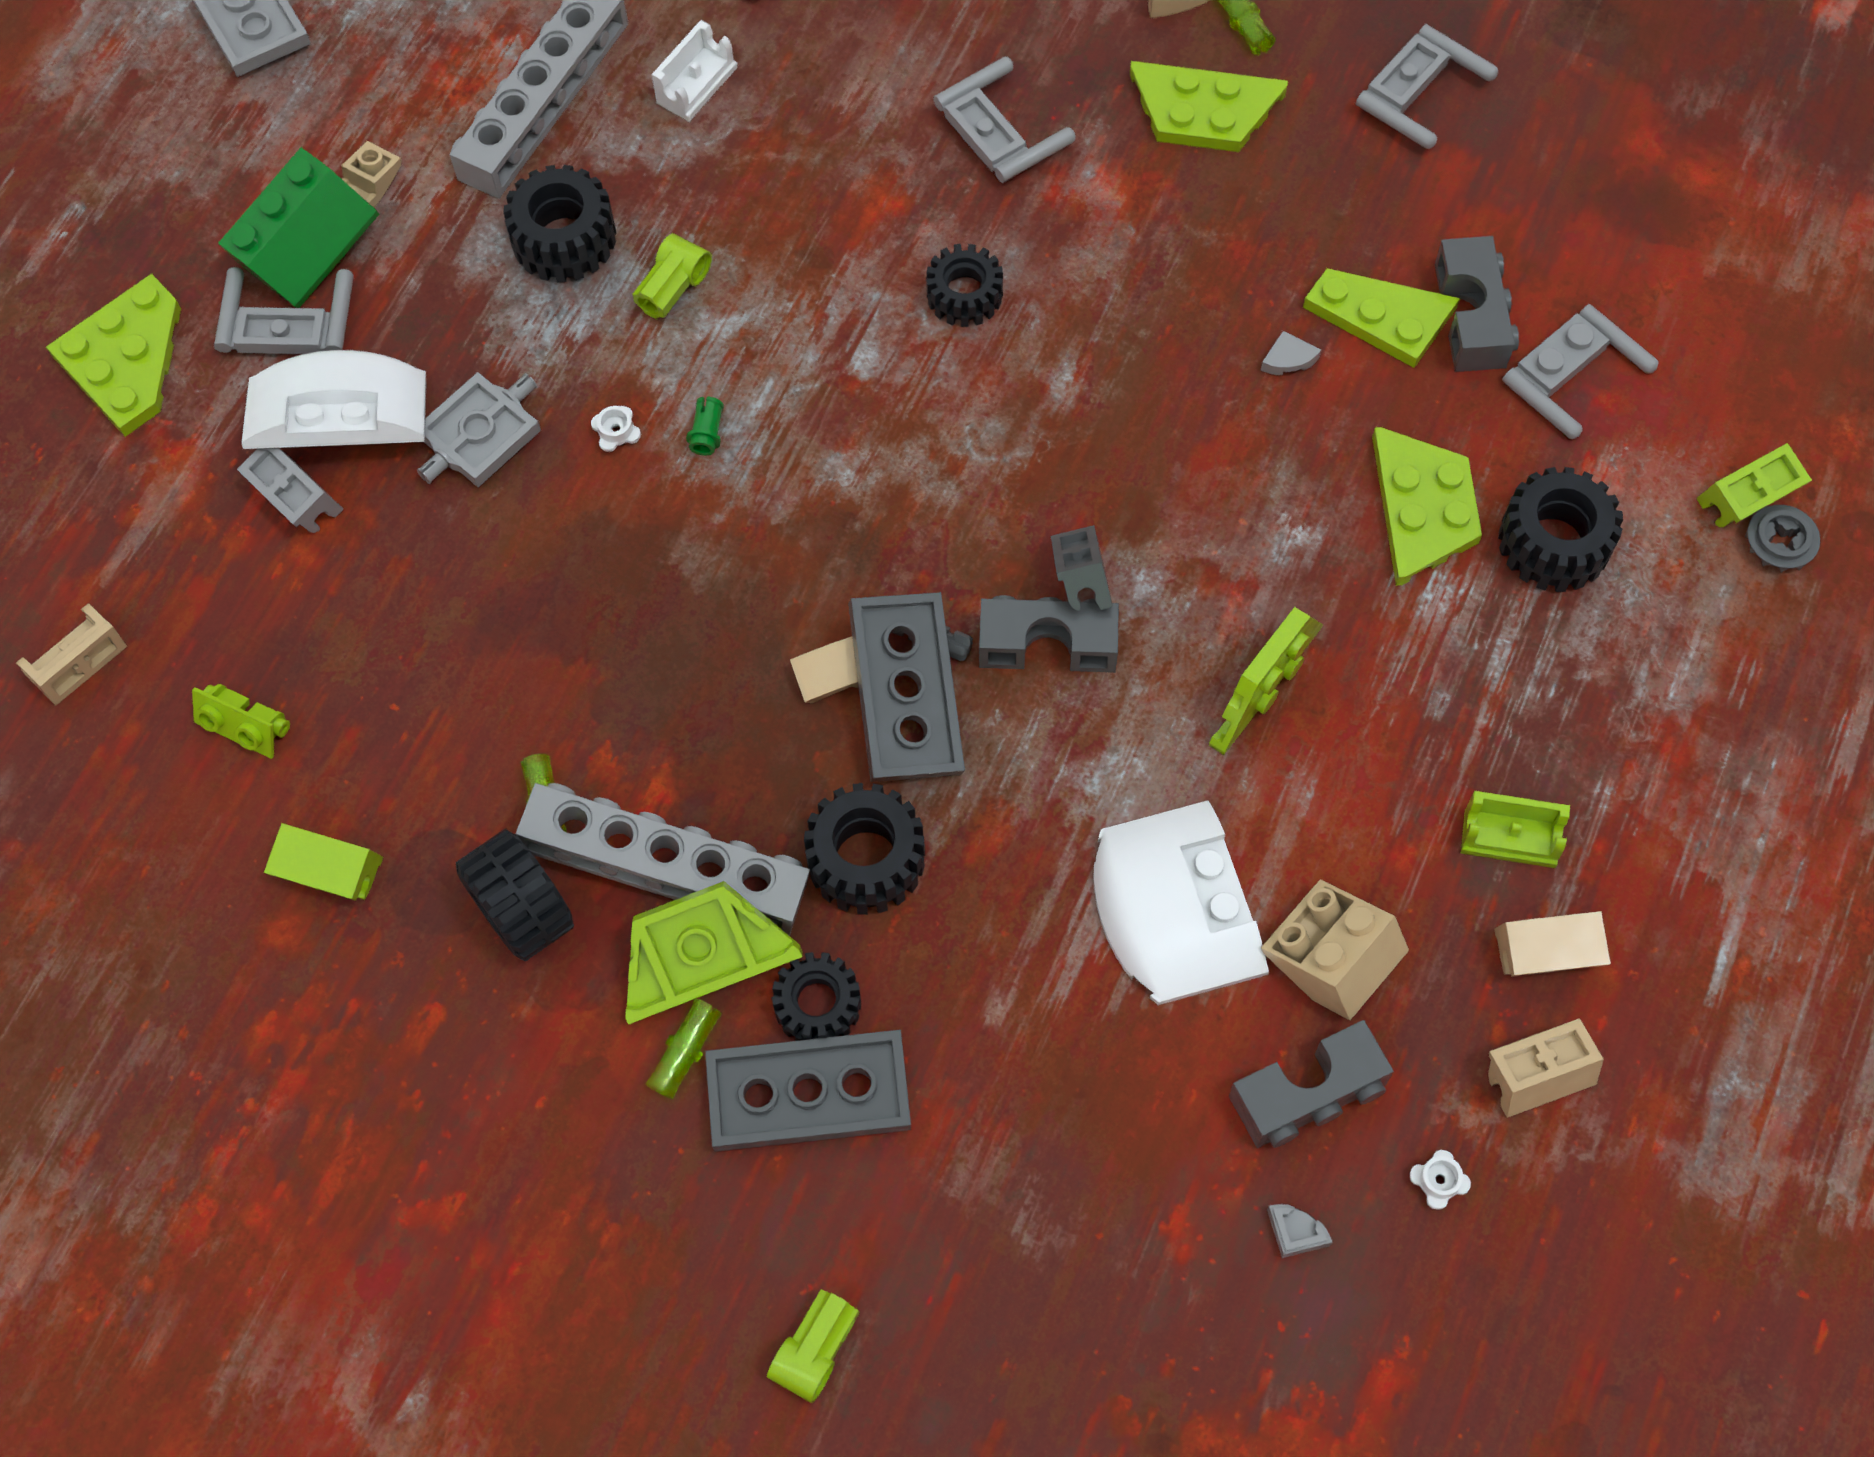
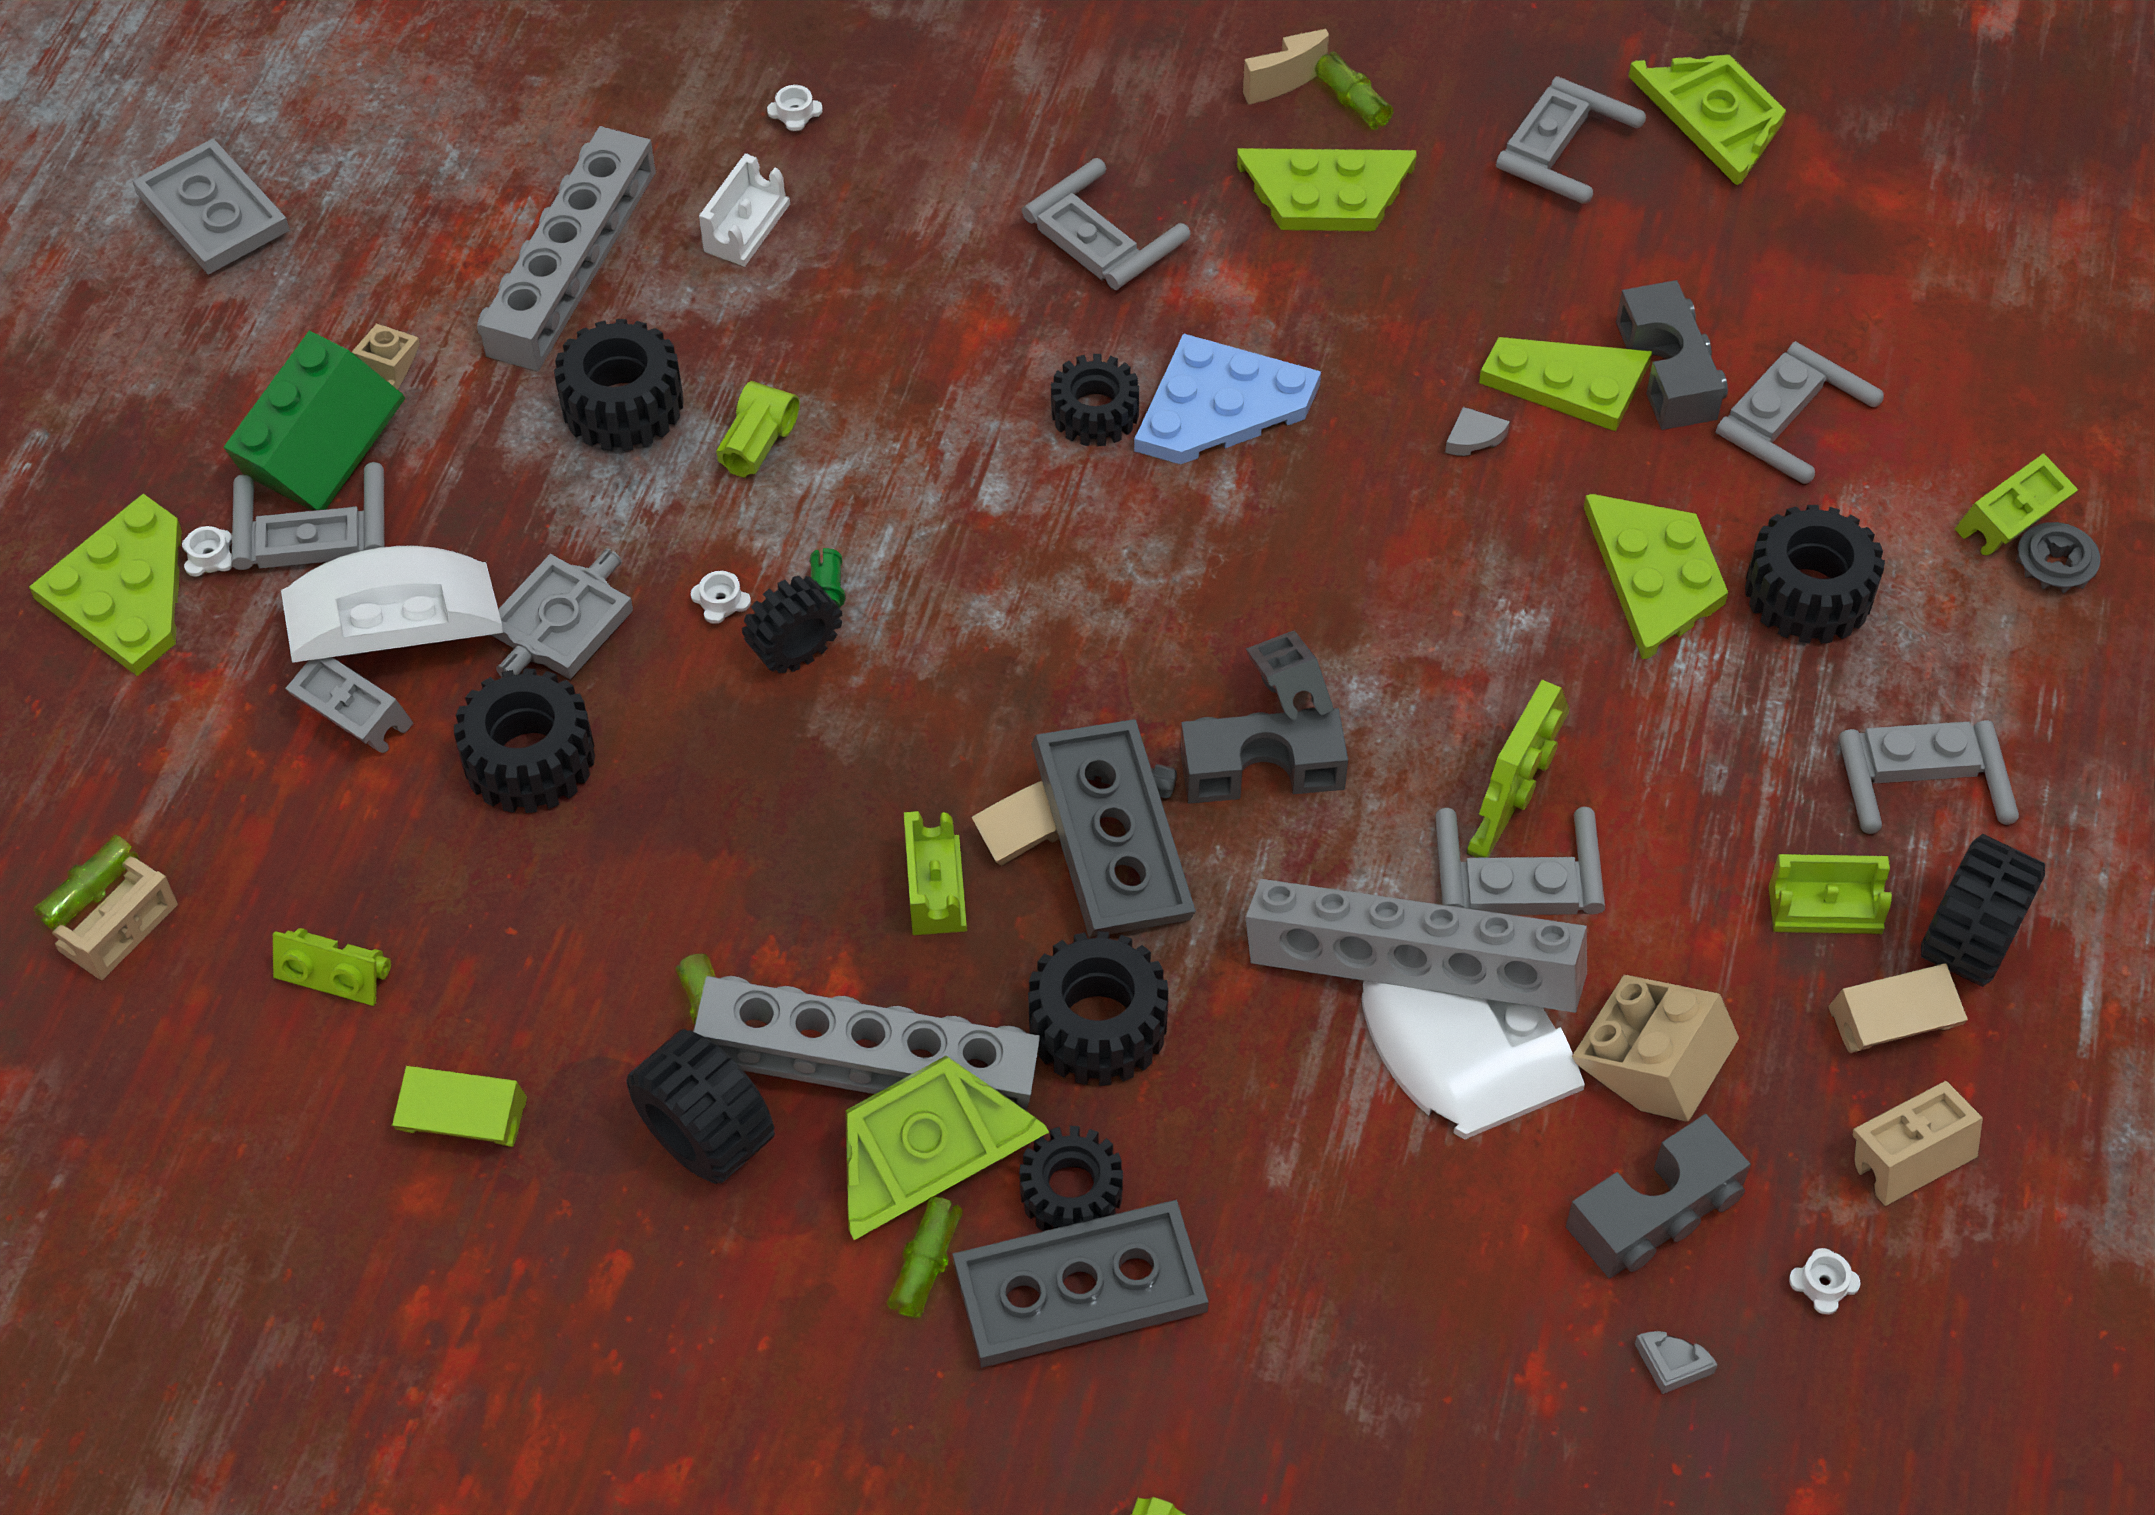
camera: 10 degrees left, 10 degrees down
none -> clear neon green pin [33,835,139,931]
none -> white plate [182,526,233,576]
none -> black tyre [454,668,595,813]
none -> black tyre [742,576,843,673]
none -> lime hinge [904,811,967,935]
none -> light blue plate [1134,333,1321,464]
none -> light grey brick [1246,879,1587,1013]
none -> light grey plate [1435,807,1605,915]
none -> lime wing [1628,55,1786,185]
none -> light grey plate [1838,720,2019,834]
none -> black tyre [1921,834,2045,987]

